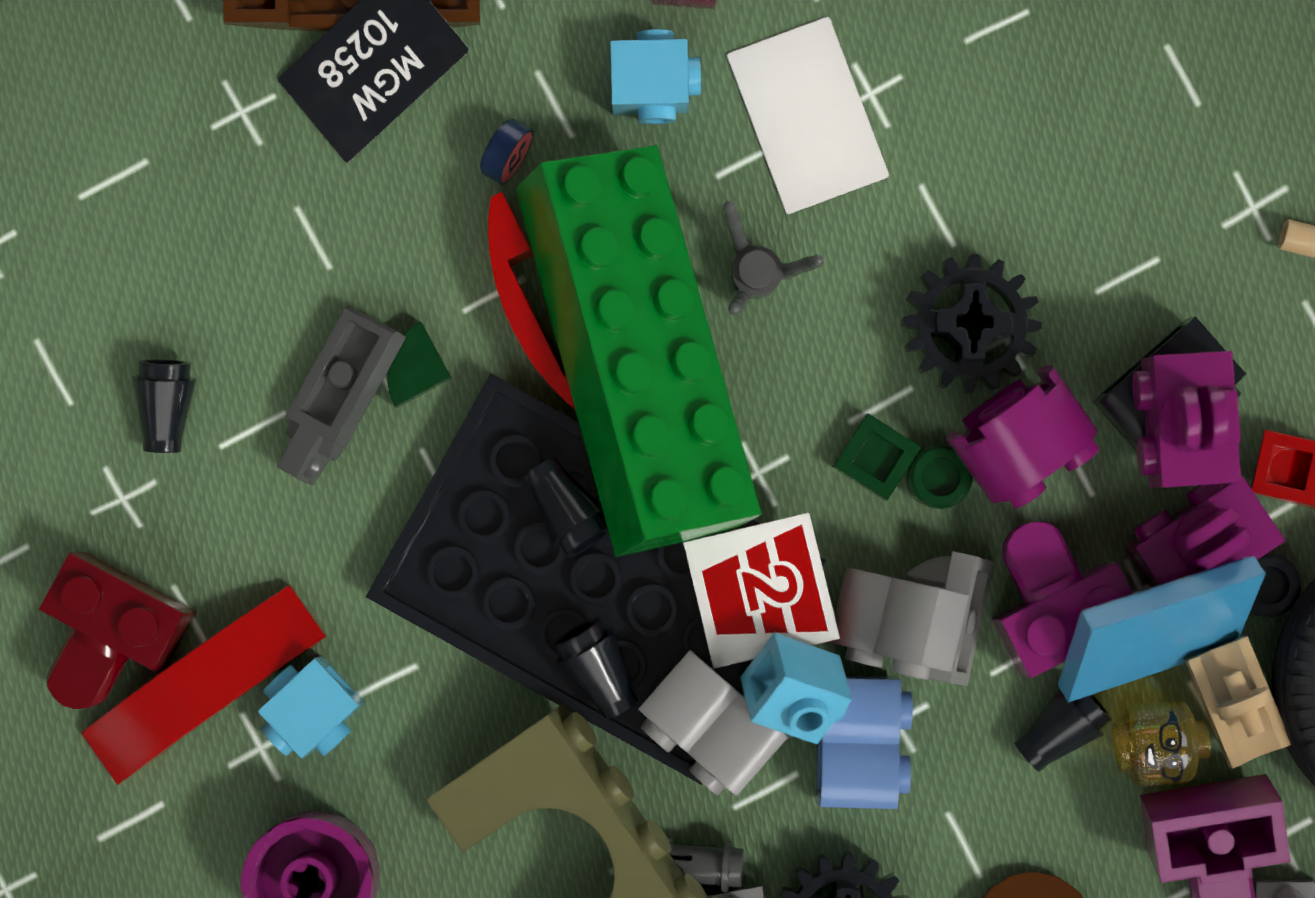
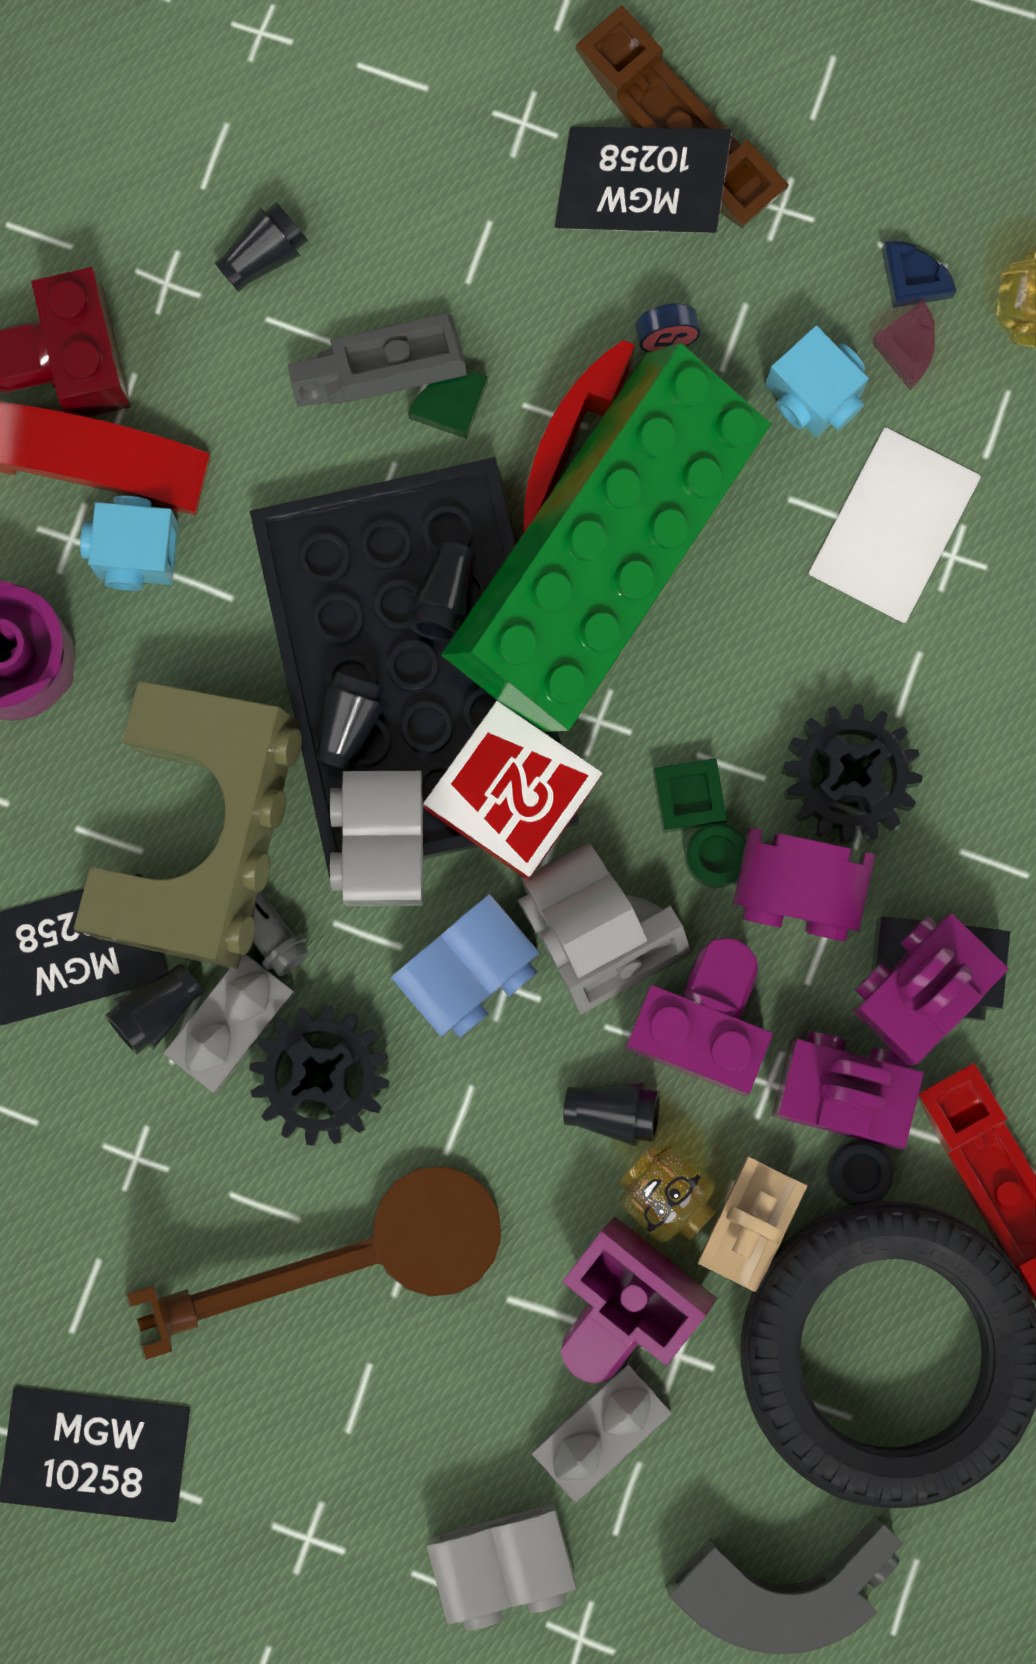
camera: 50 degrees right, 5 degrees down
dark grey plant [723,201,824,315] -> none
medium azure brick [740,632,852,744] -> none
dark azure tile [1058,556,1266,702] -> none

